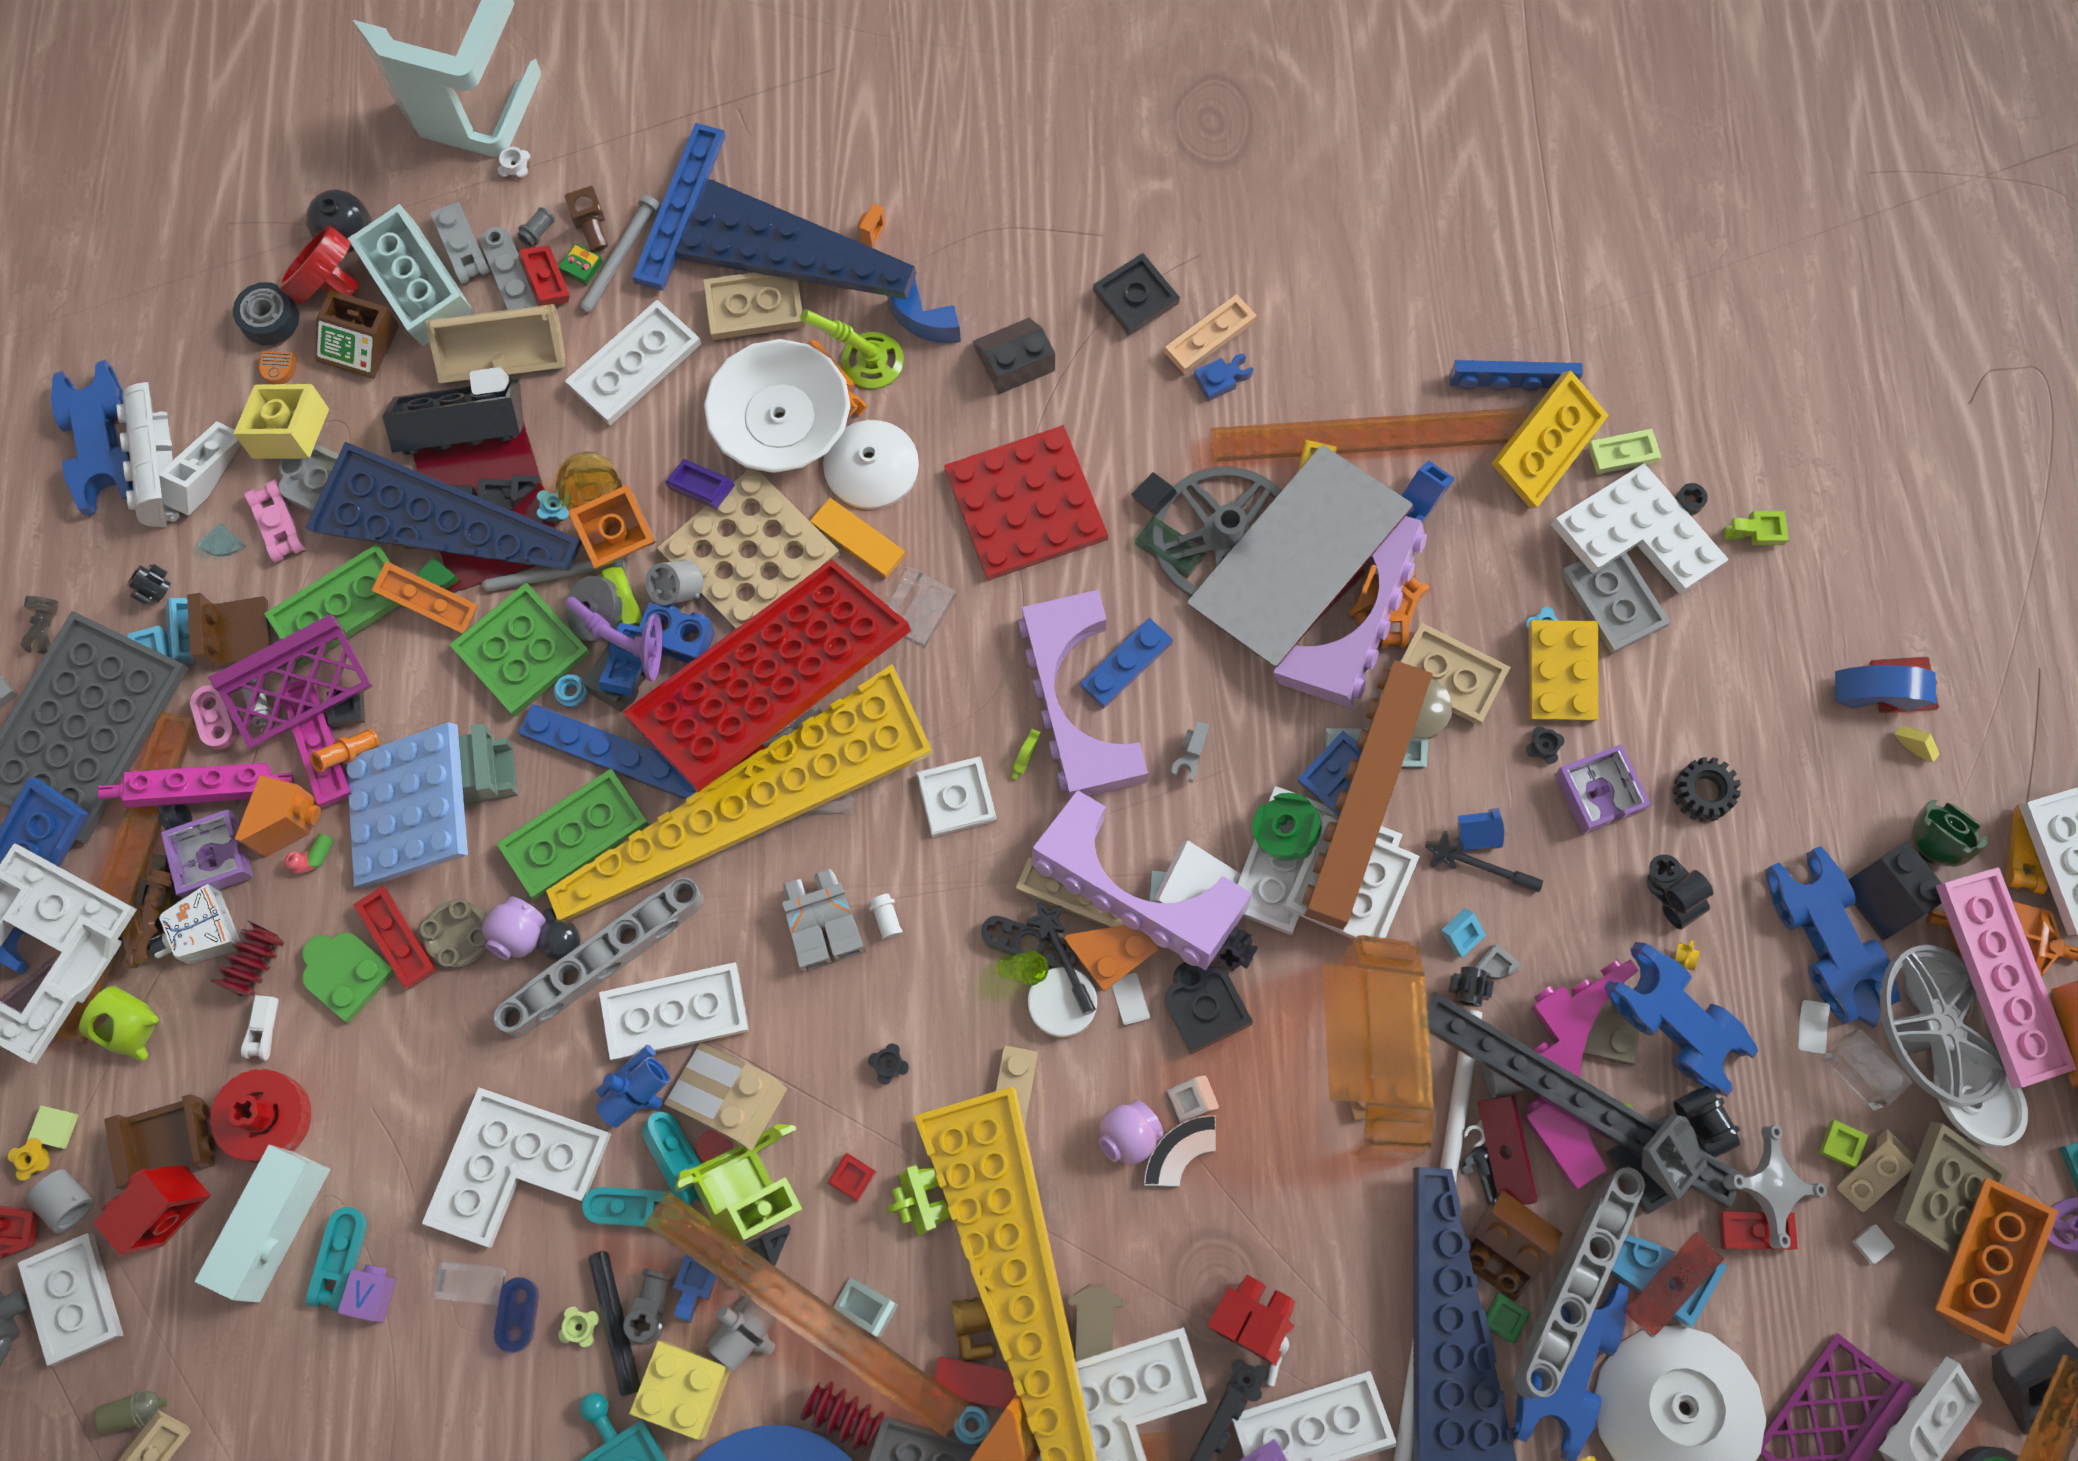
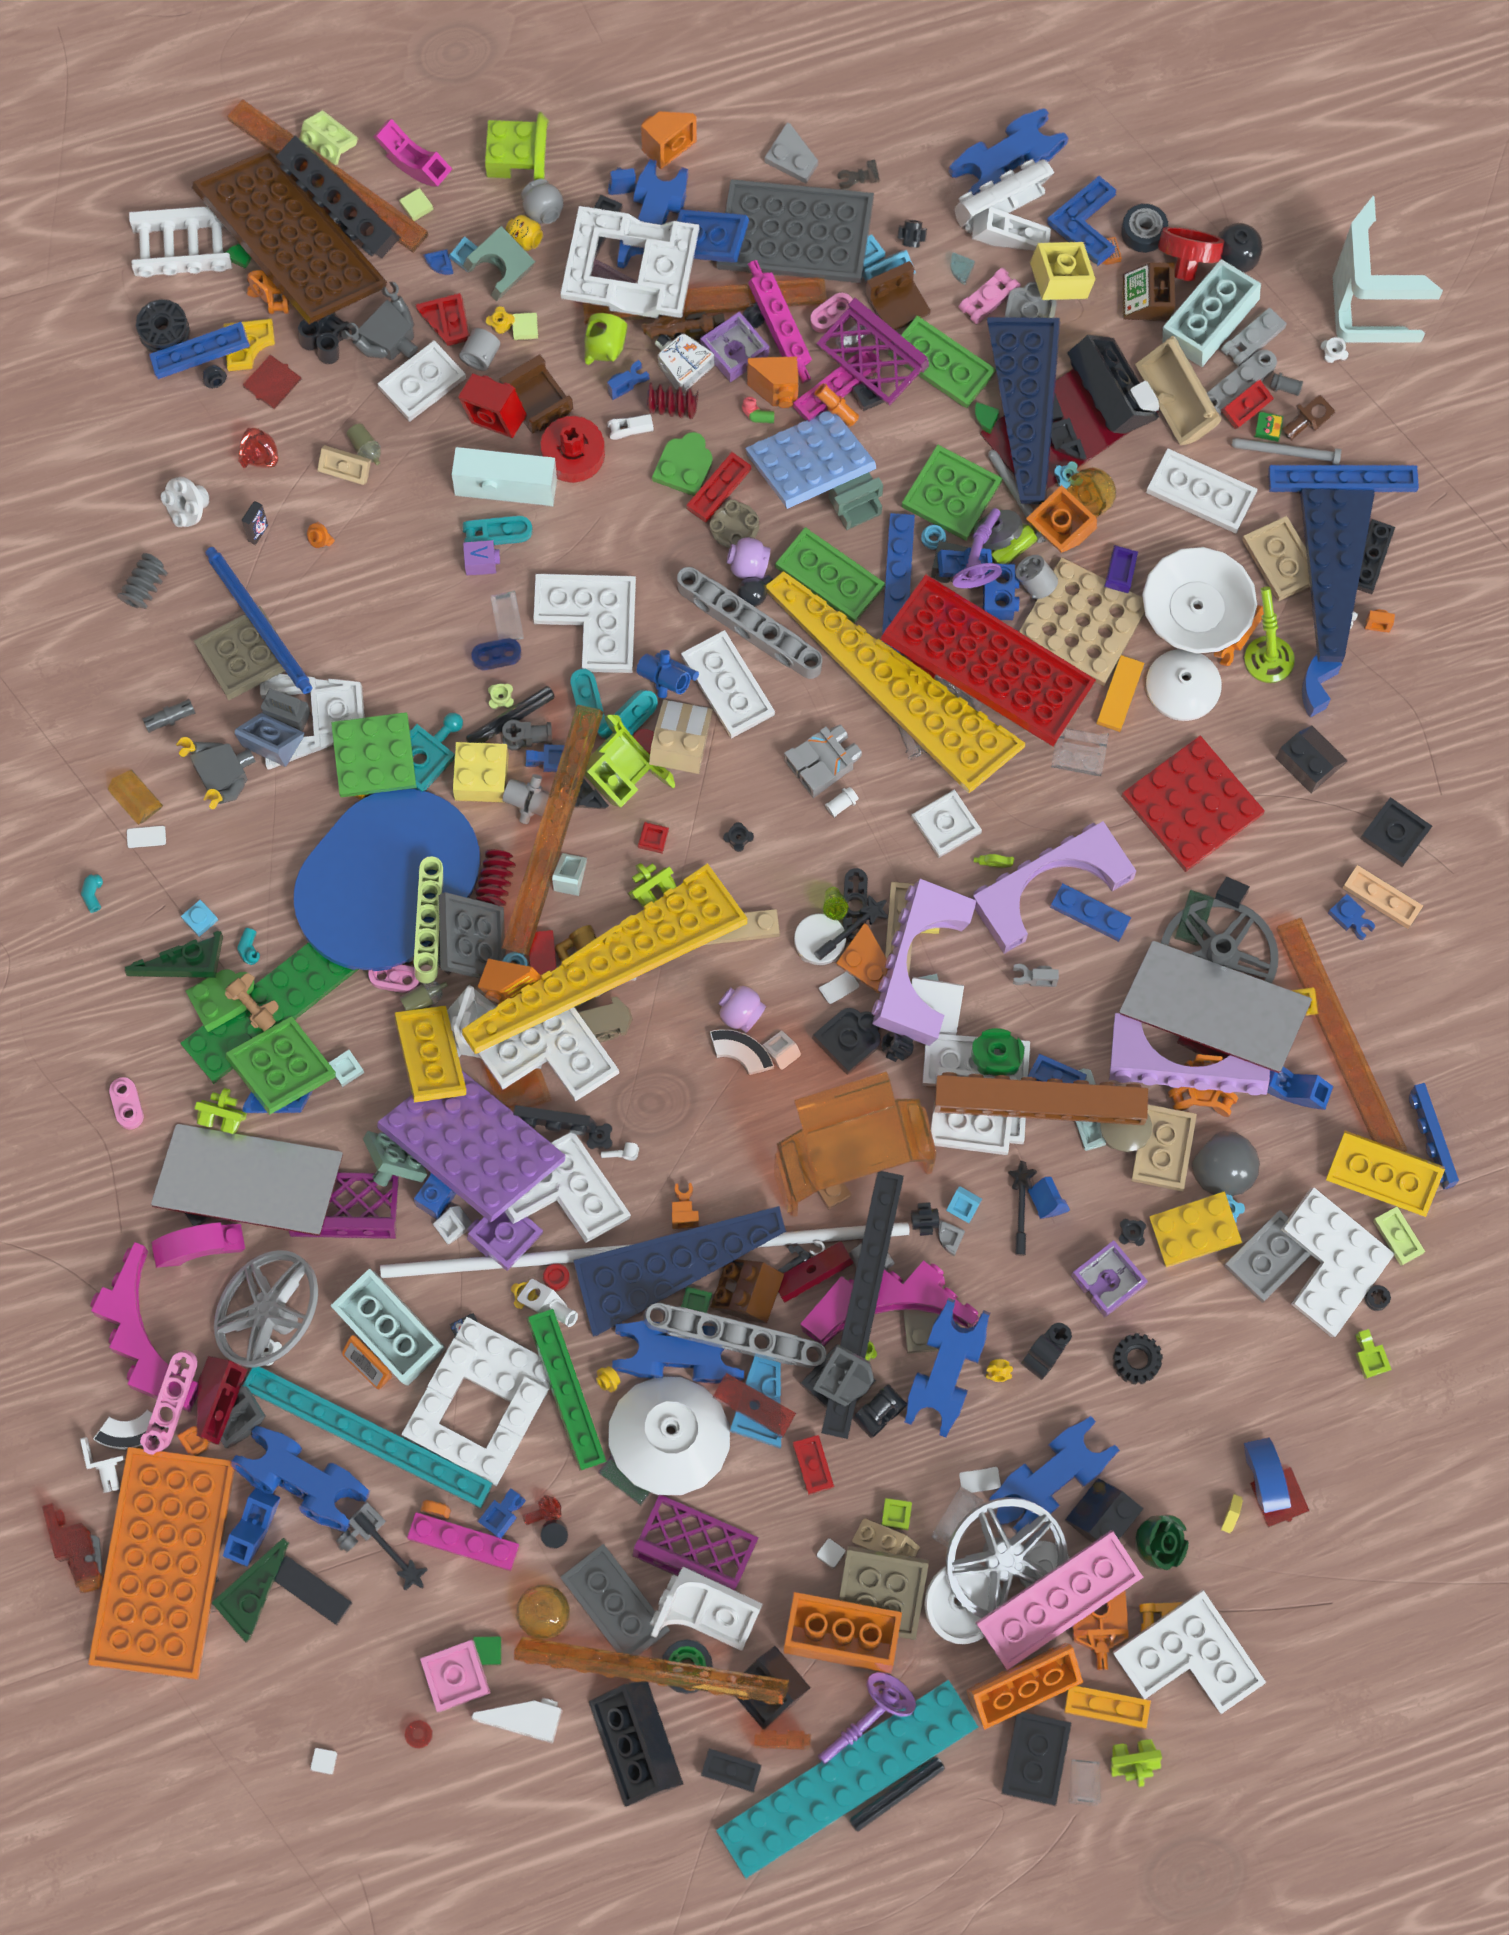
camera: 70 degrees right, 0 degrees up
orange plate [371,561,479,634] -> none
red hips [1207,1275,1295,1366] -> none
light grey piece [1724,1125,1827,1249] -> none
none -> blue plate [607,360,649,400]
none -> orange piece [672,1183,699,1229]
none -> blue plate [1047,176,1116,266]
none -> dark grey cylinder [1192,1131,1260,1196]
none -> black tile [1357,519,1395,594]

